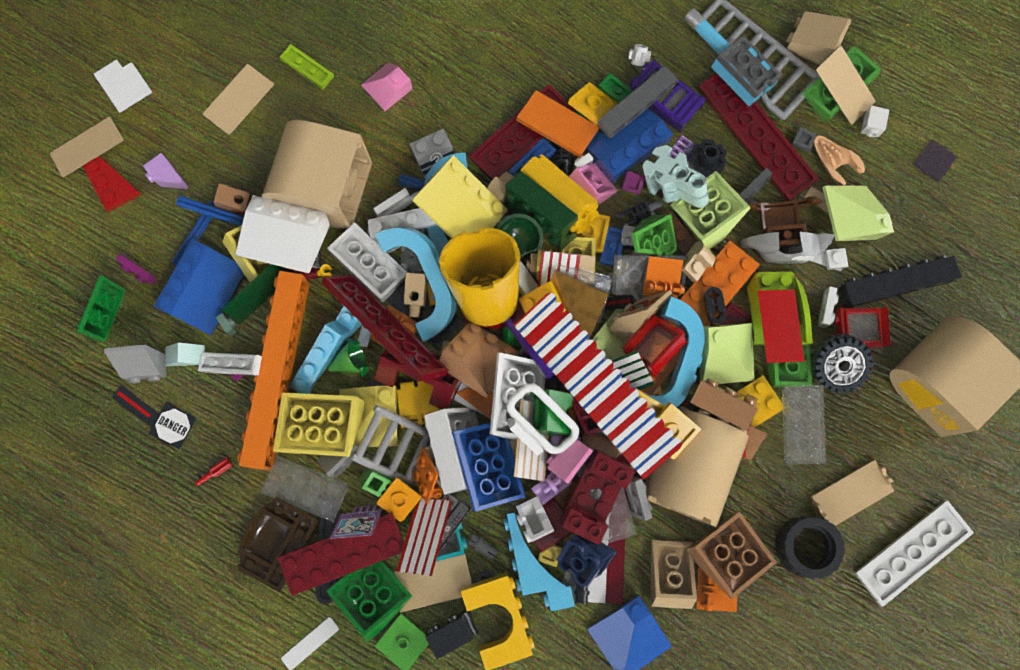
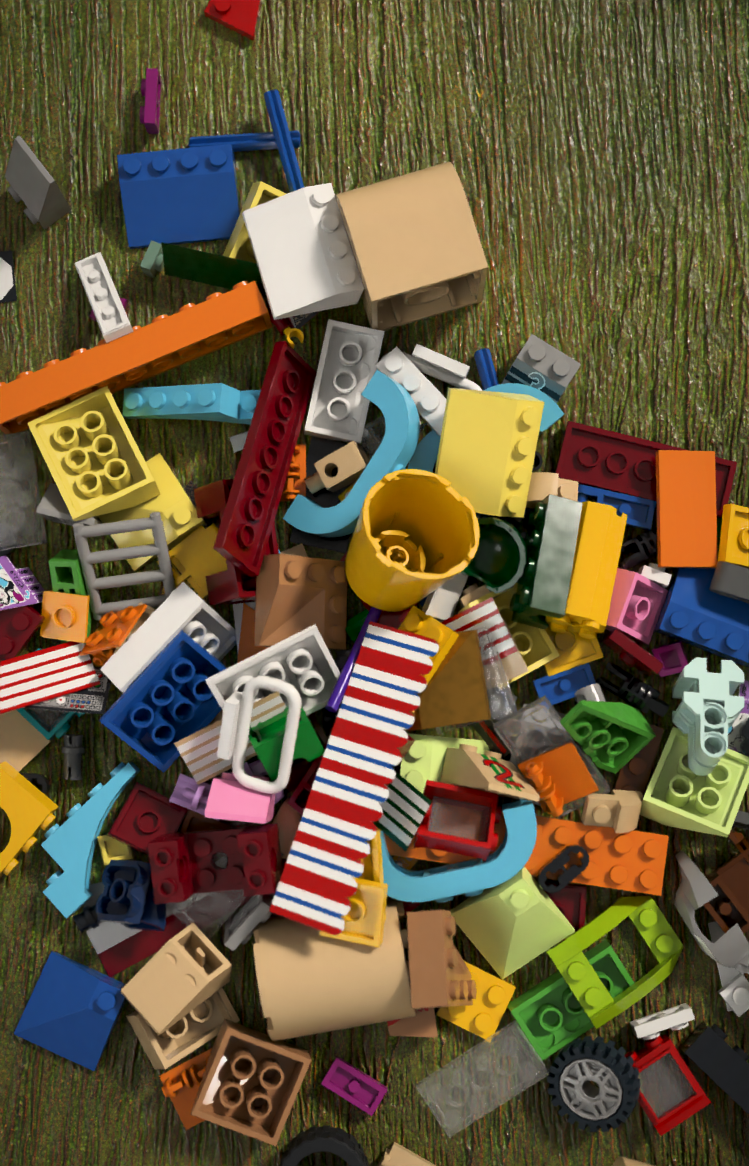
camera: 60 degrees right, 5 degrees up
green slope [76,275,126,343] -> none
lavender slope [143,153,188,189] -> none
light aqua slope [165,343,205,366] -> none
tan sticker [203,64,274,135] -> none
medium nougat torso [214,184,252,216] -> none
lime tile [279,44,334,90] -> none
hat [327,338,369,377] -> none
bright pink slope [361,62,412,111] -> none
white cylinder [516,496,554,543] -> none
red sticker [758,290,804,363] -> none
none -> tan slope [120,923,232,1036]
none -> magenta plate [321,1056,388,1116]
none -> white sticker [425,588,460,620]
none -> dark red plate [601,630,664,676]

